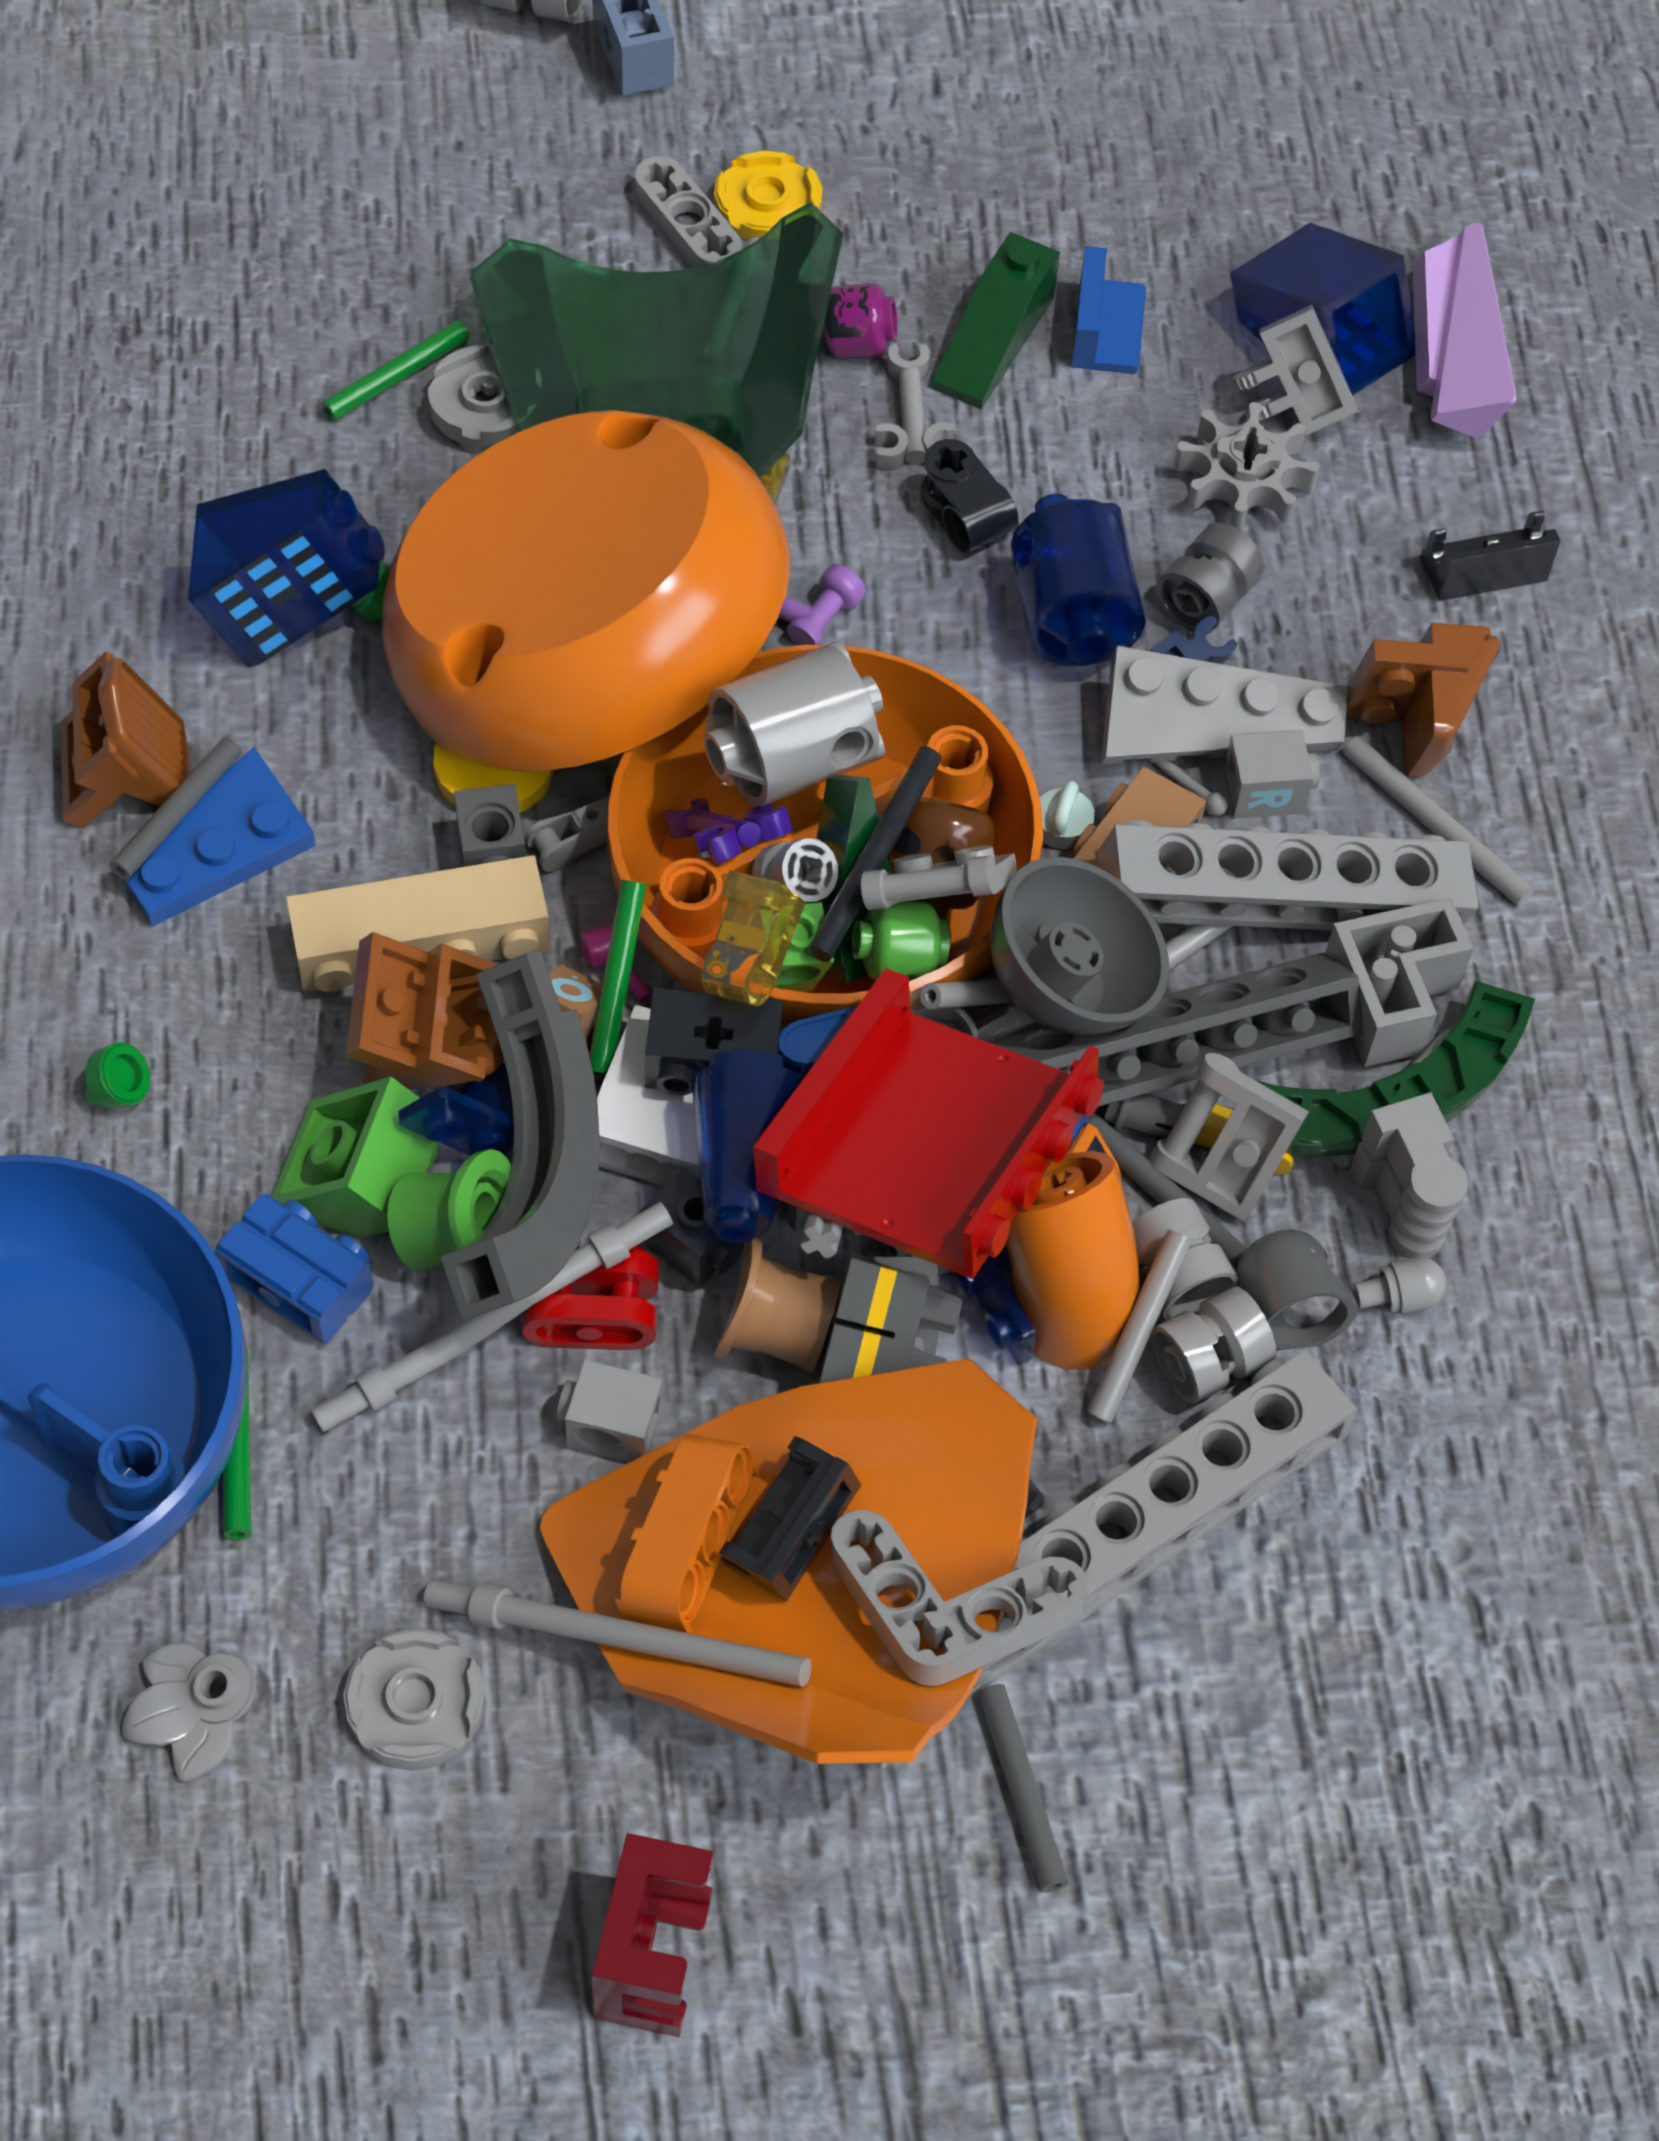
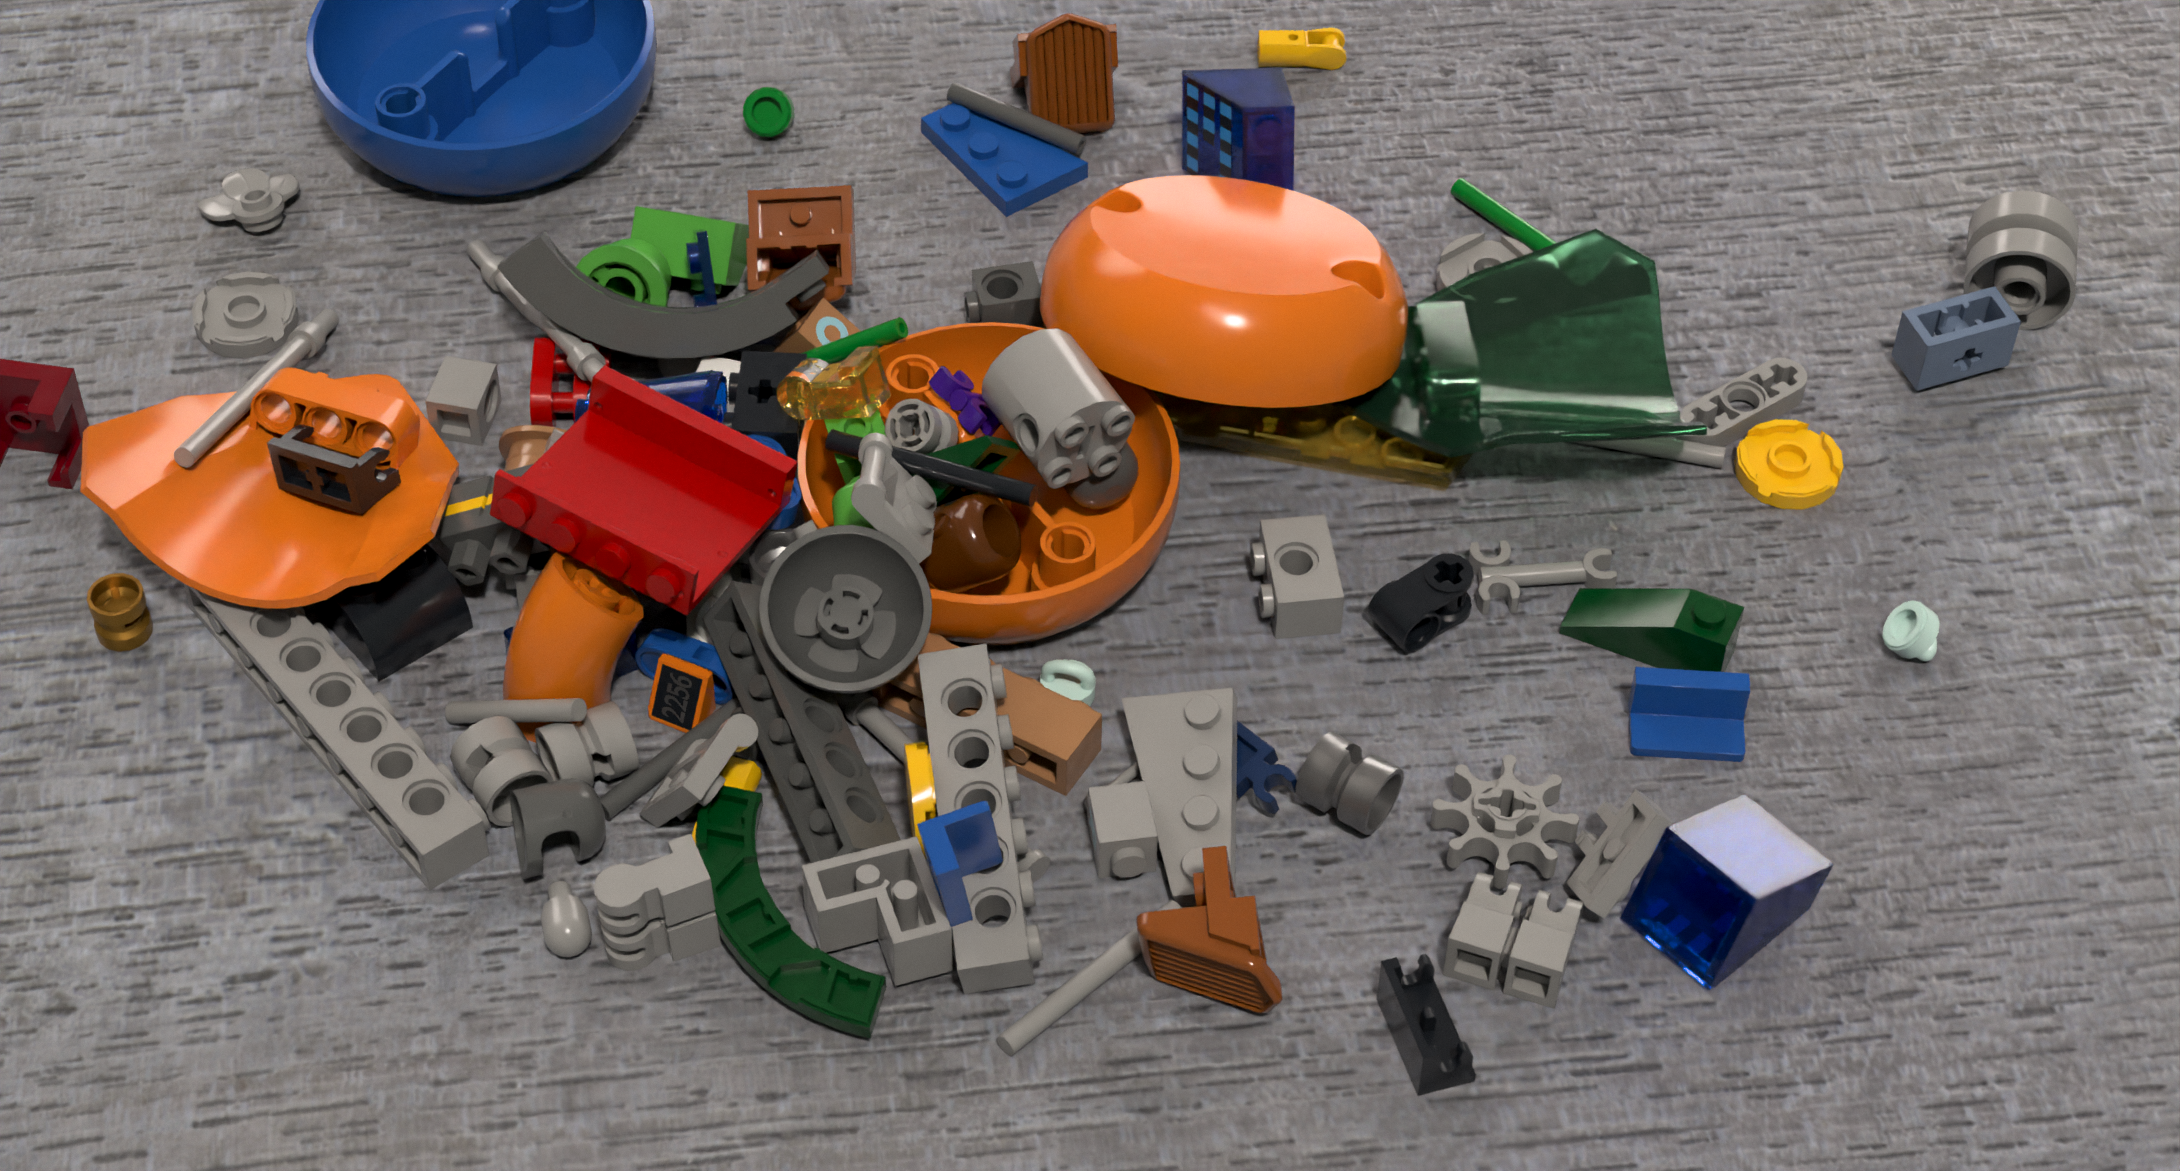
camera: 90 degrees right, 10 degrees down
blue brick [215,1194,373,1344] -> none
green piece [223,1347,252,1540] -> none
tan brick [286,855,551,993] -> none
medium lavender piece [778,564,866,645] -> none
magenta head [817,283,898,360] -> none
light grey beam [831,1510,1088,1686] -> none
dark grey piece [978,1684,1069,1893] -> none
clear blue cylinder [1010,494,1146,666] -> none
lavender wedge [1412,223,1517,439] -> none
none -> pearl gold wheel [87,573,153,652]
none -> yellow tile [904,742,936,859]
none -> blue panel [917,801,1003,927]
none -> light grey brick [1250,514,1344,639]
none -> yellow bar [1257,28,1347,70]
none -> light grey legs [1443,872,1584,1009]
none -> light aqua tile [1882,600,1940,662]

